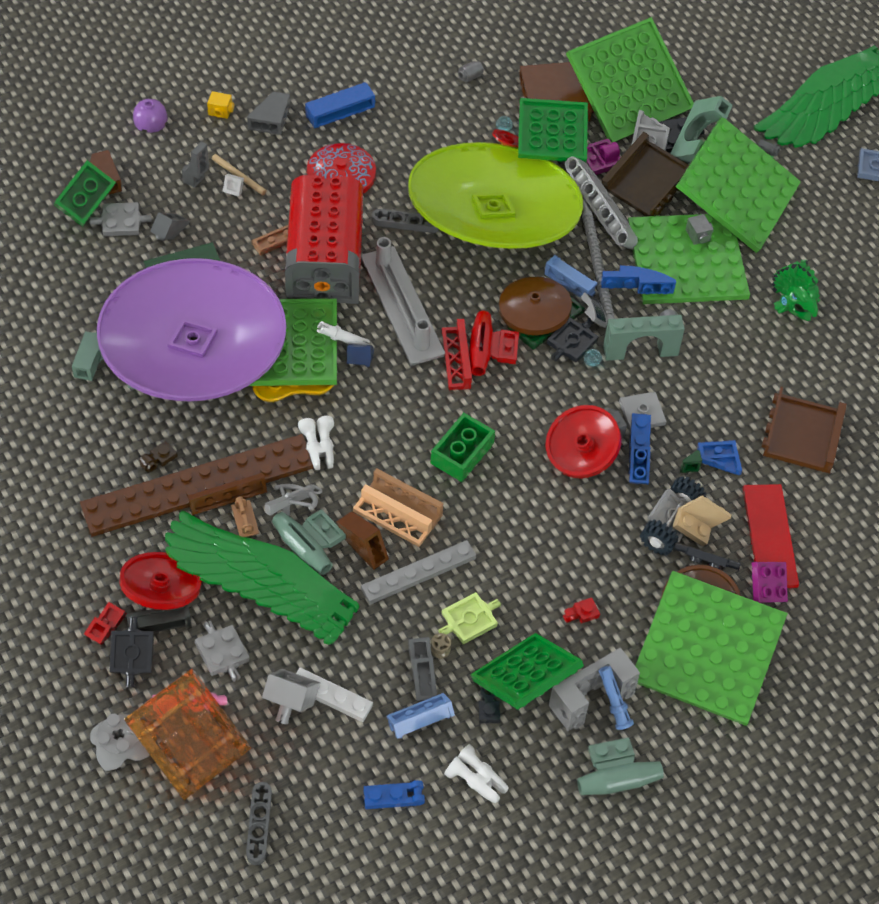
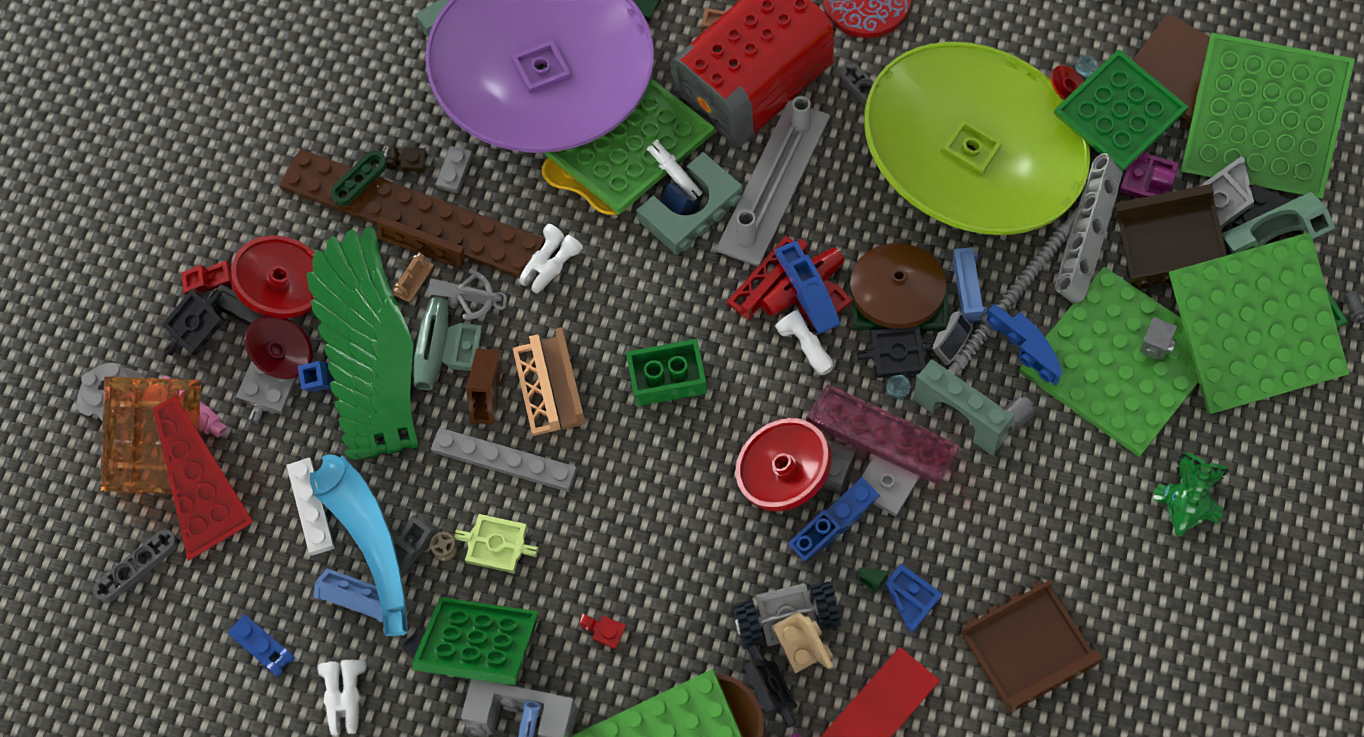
camera: 55 degrees right, 10 degrees up
light grey brick [262,669,320,724] -> none
none -> red wing [153,395,253,561]
none -> dark red hat [245,315,313,379]
none -> blue brick [297,361,334,392]
none -> medium azure animal [310,454,408,636]
none -> dark green plate [330,151,387,206]
none -> light grey plate [435,146,473,194]
none -> sand green arch [637,152,743,255]
none -> blue slope [775,241,840,334]
none -> white piece [775,310,833,375]
none -> clear pink plate [806,384,961,486]

